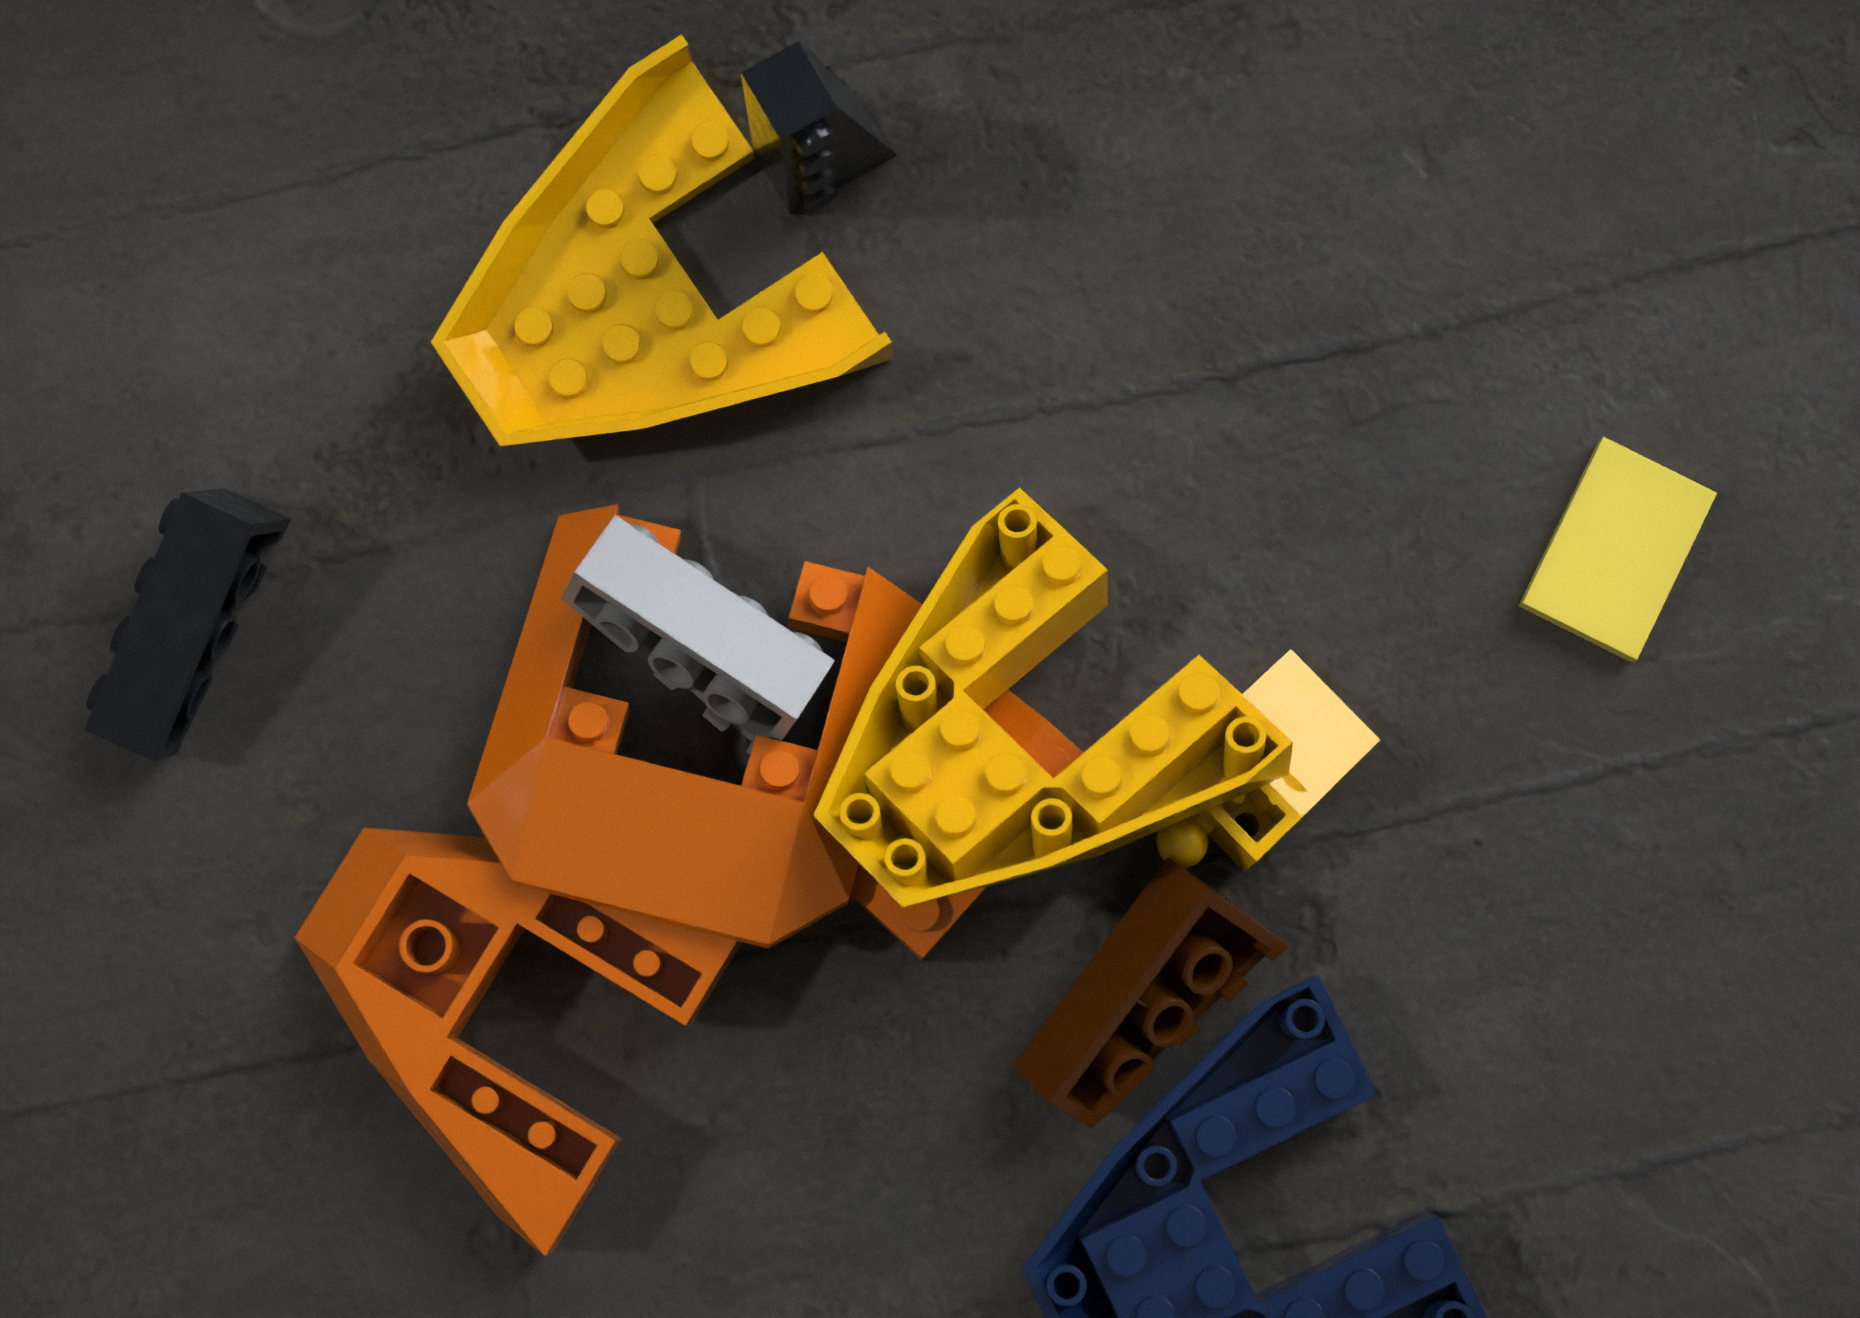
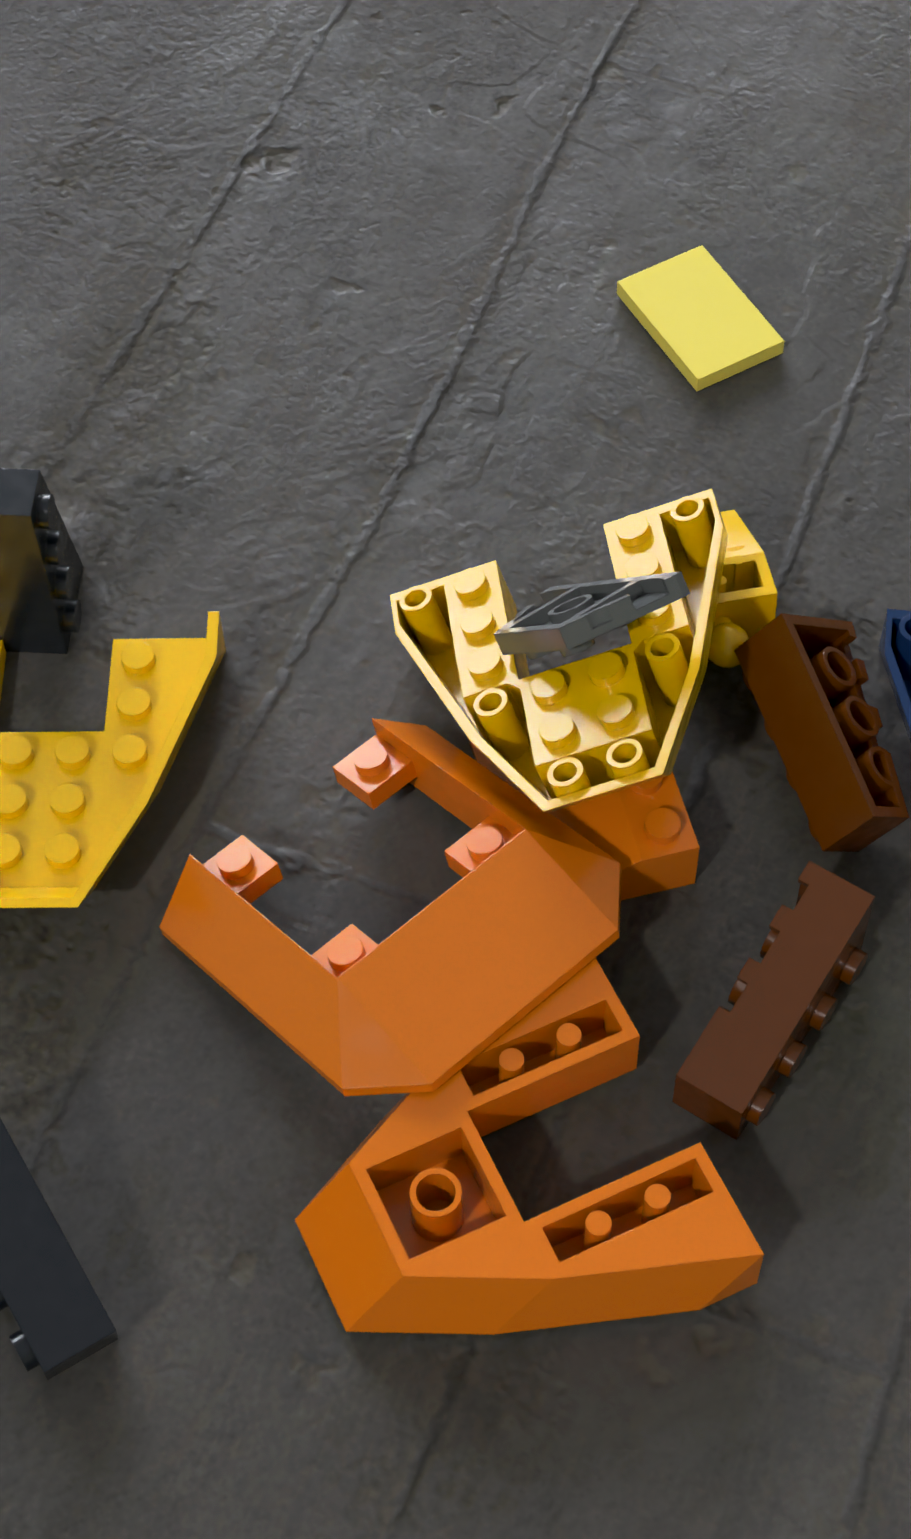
camera: 50 degrees left, 25 degrees down
wedge [561,515,835,755] -> none
none -> dark grey wing [494,571,690,659]
none -> reddish brown wedge [672,860,875,1140]

